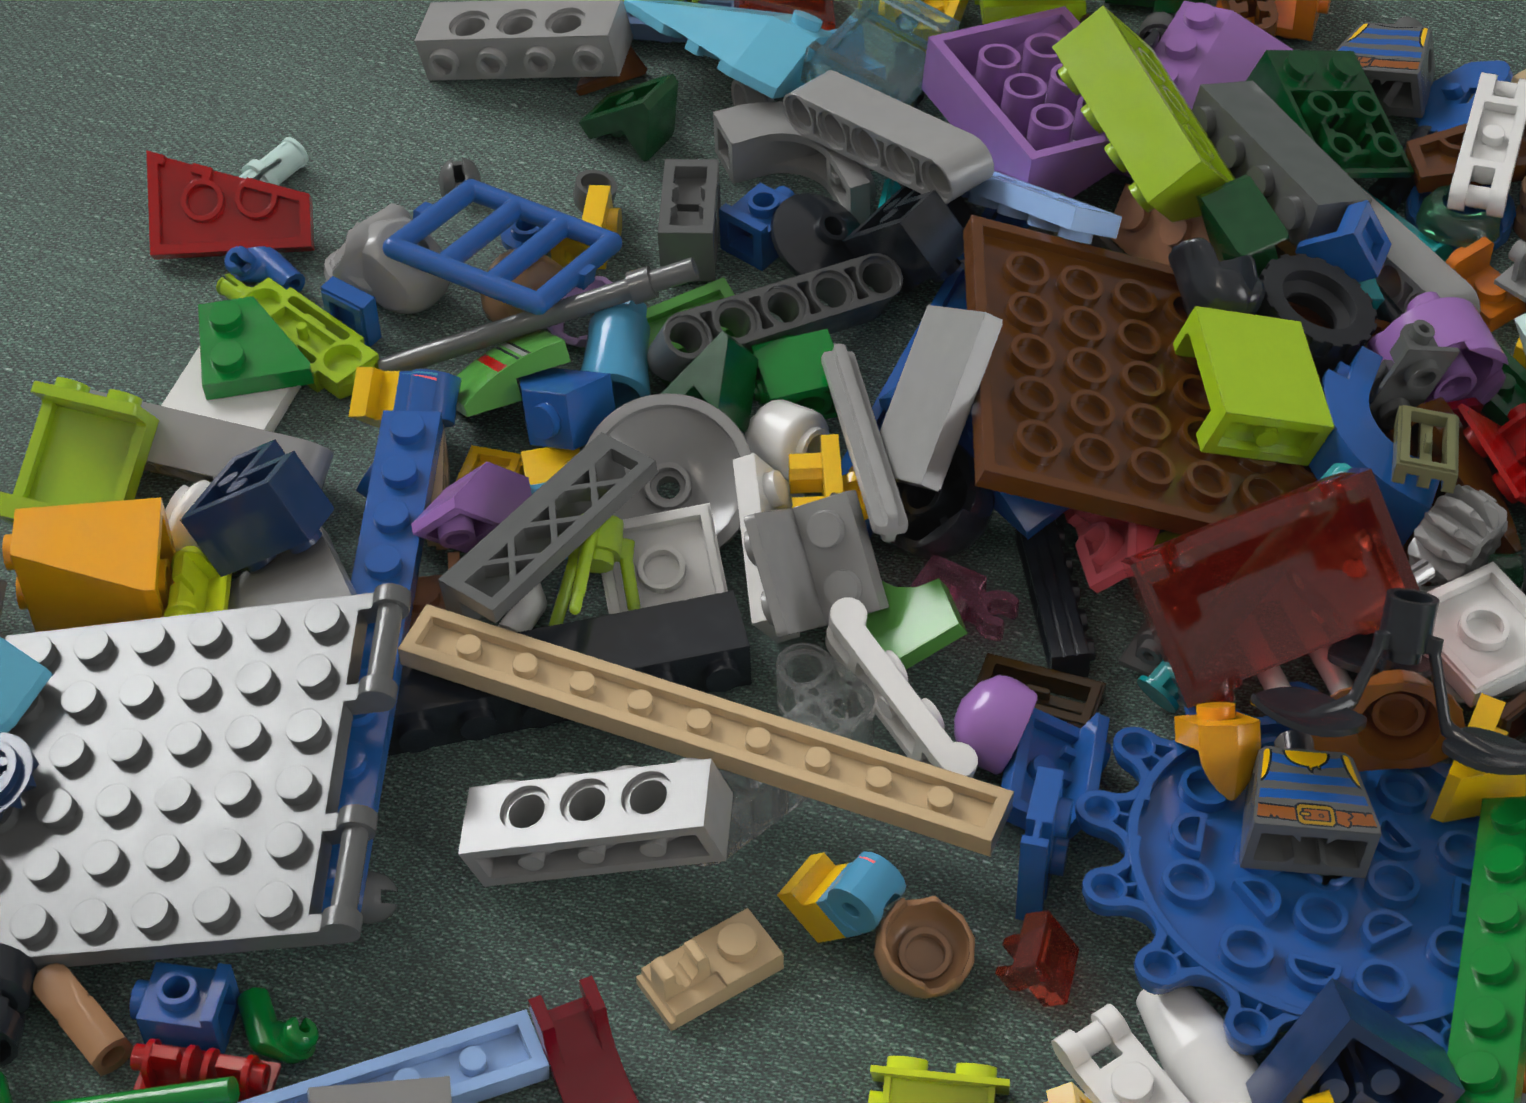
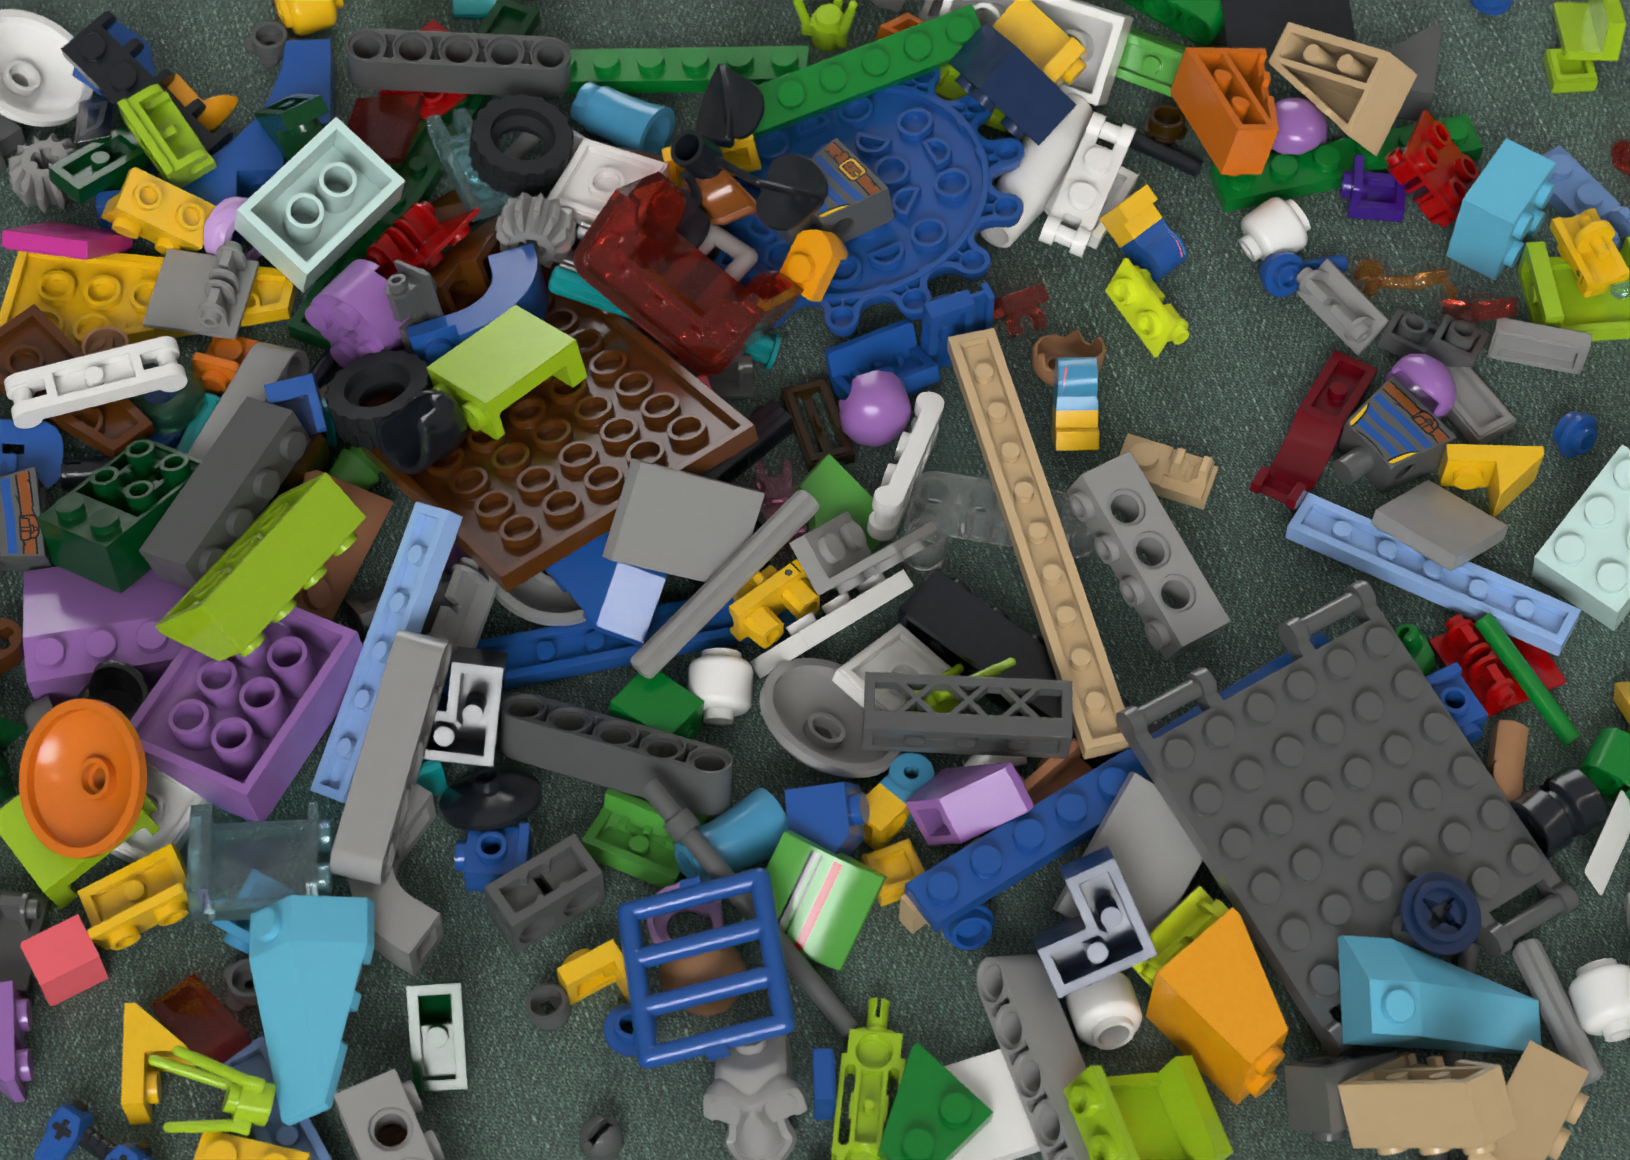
camera: 130 degrees left, 10 degrees up
leg [348,367,462,428] -> none
dark green slope [661,330,759,433] -> none
dark green slope [1196,175,1289,277] -> none
olive tile [1392,405,1459,493] -> none

